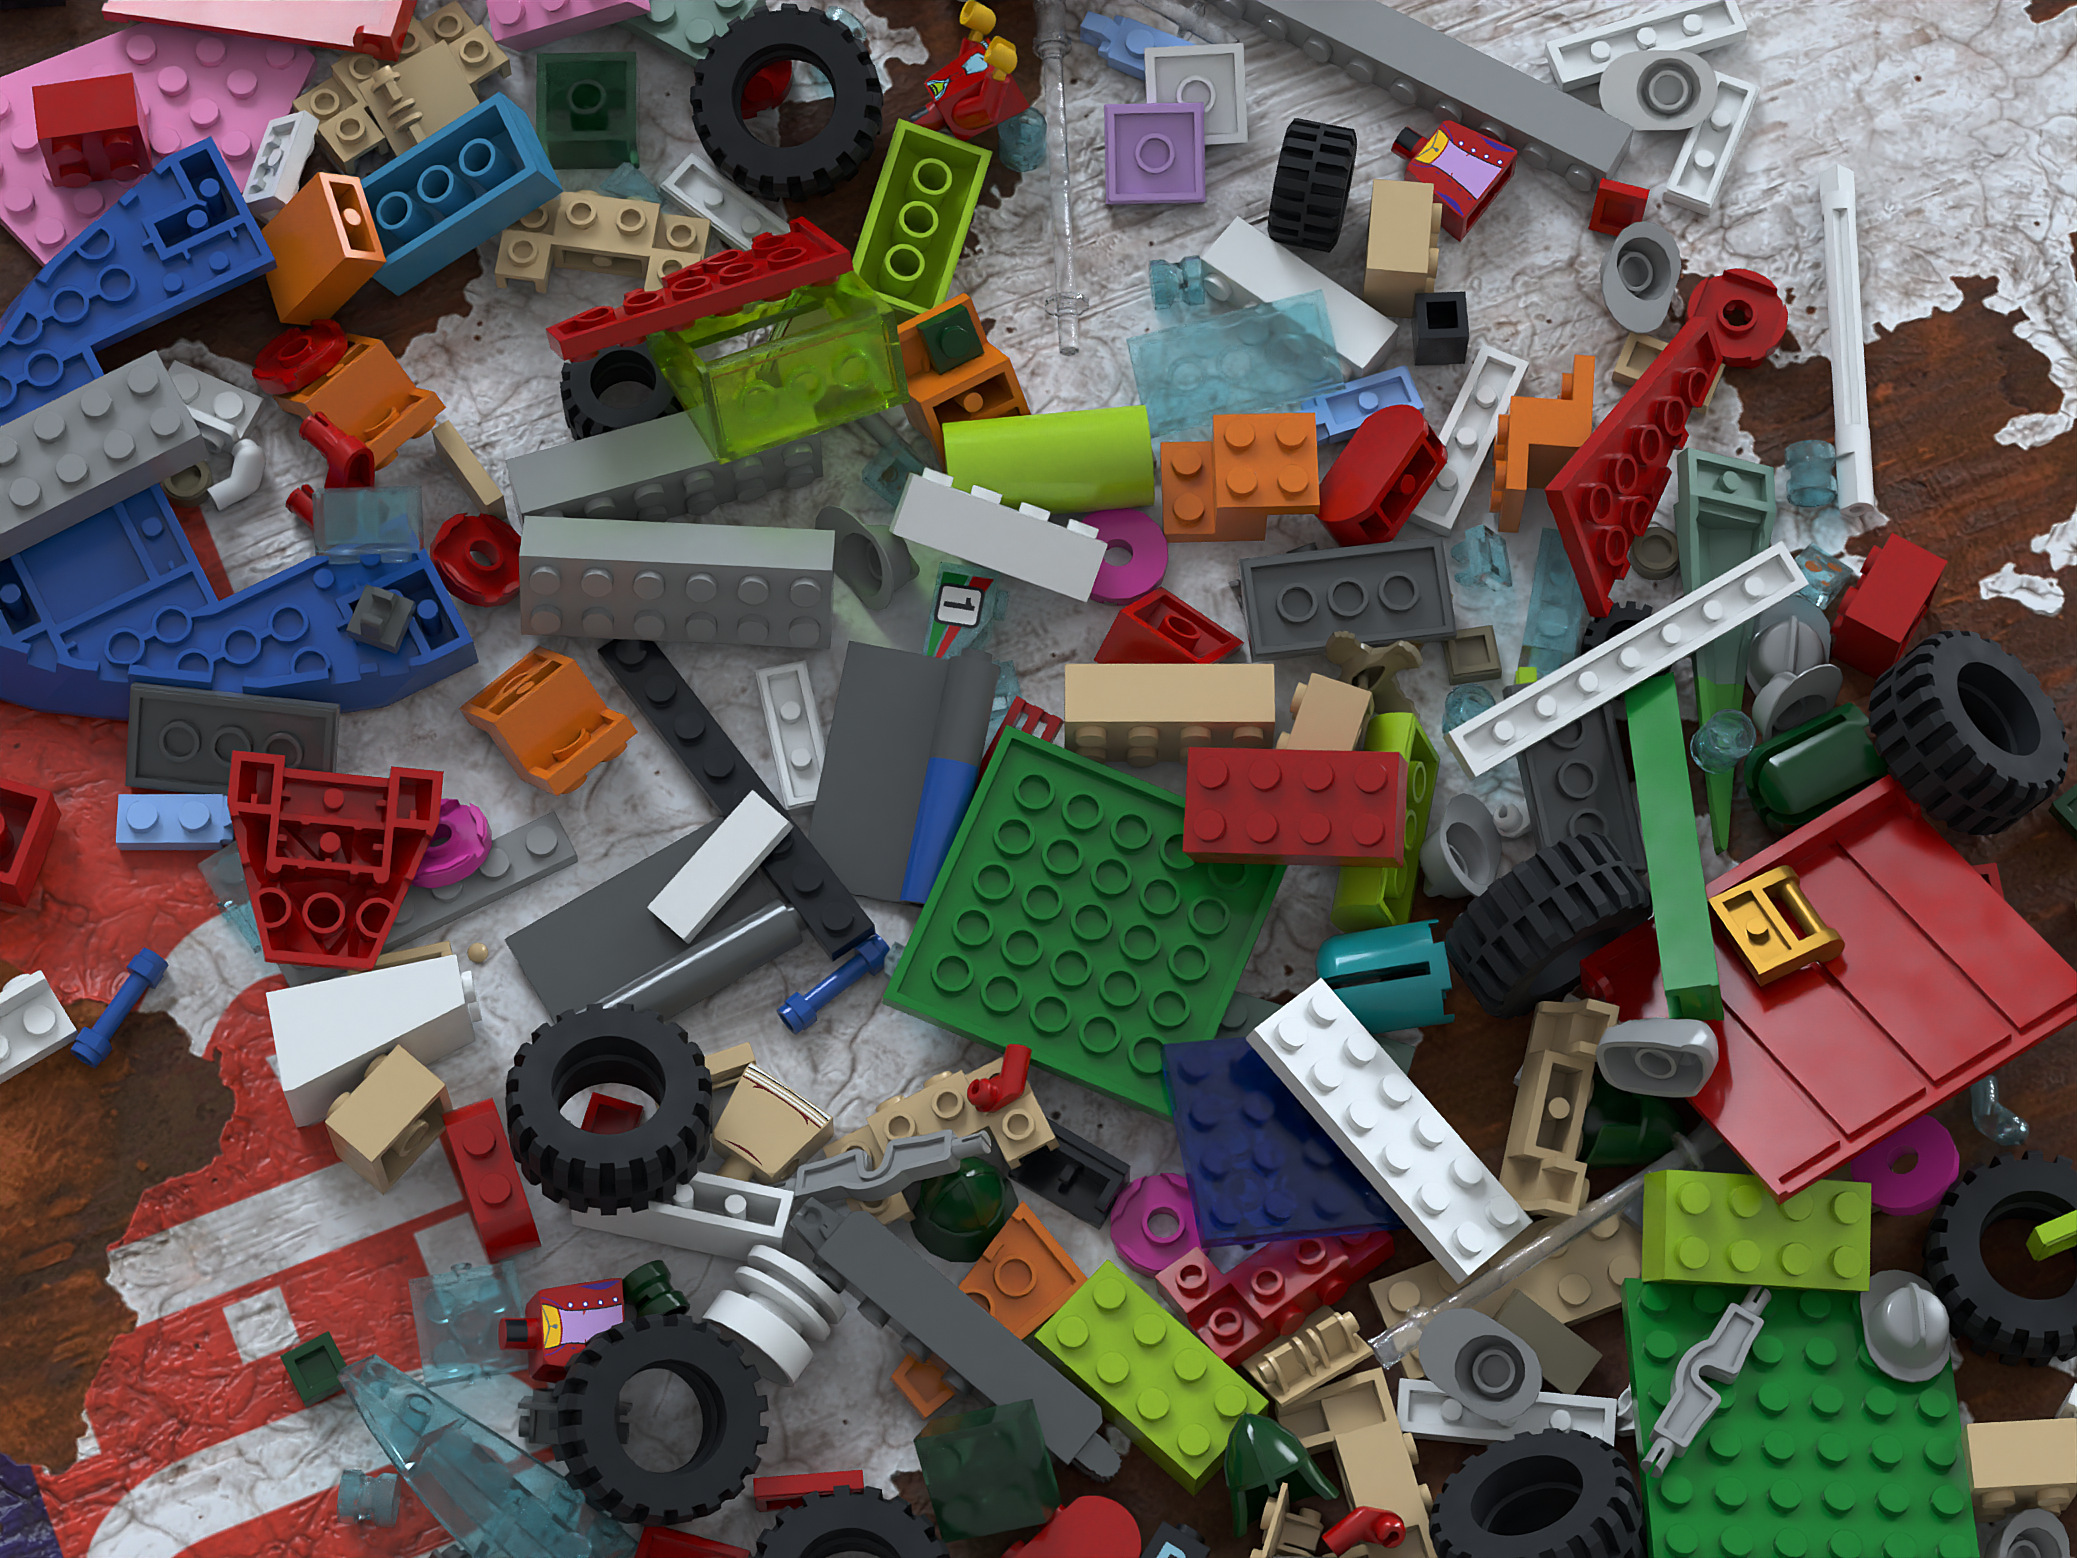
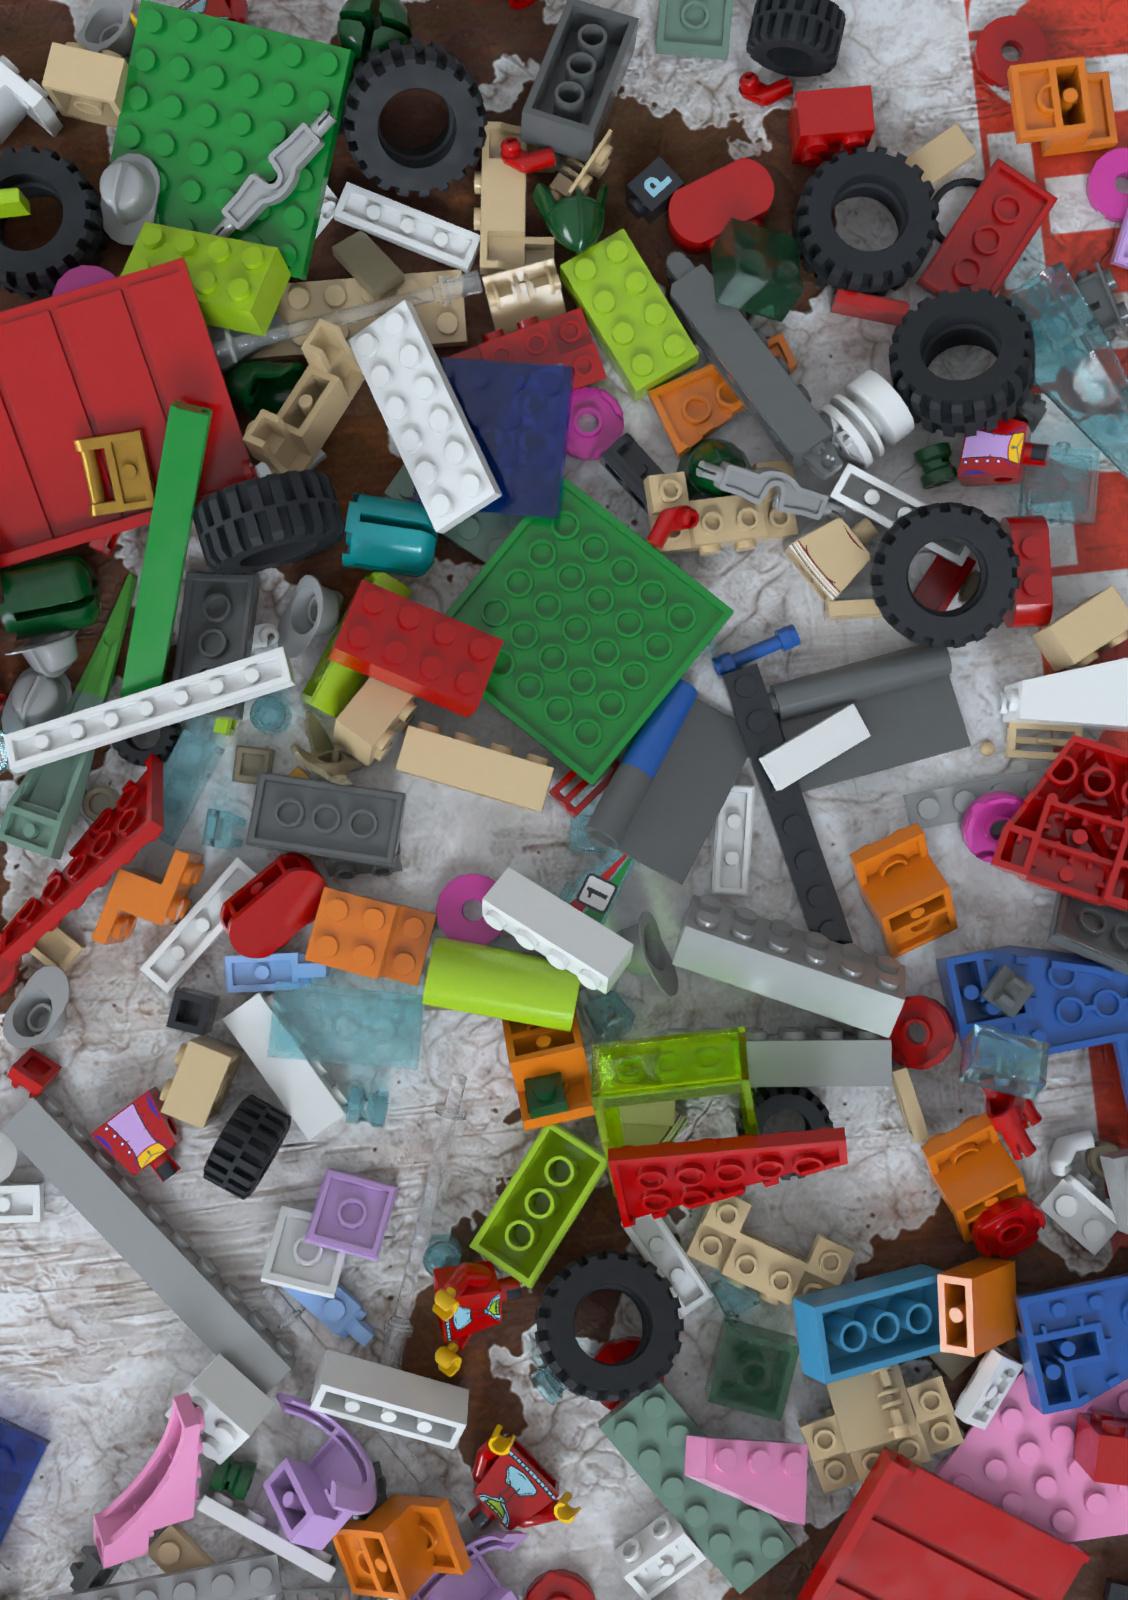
camera: 160 degrees left, 20 degrees up
red slope [1094,586,1244,664] -> none
light grey piece [1419,1308,1542,1420] -> none
light grey piece [1595,1017,1719,1097] -> none
clear light blue wheel [1690,709,1756,774] -> none

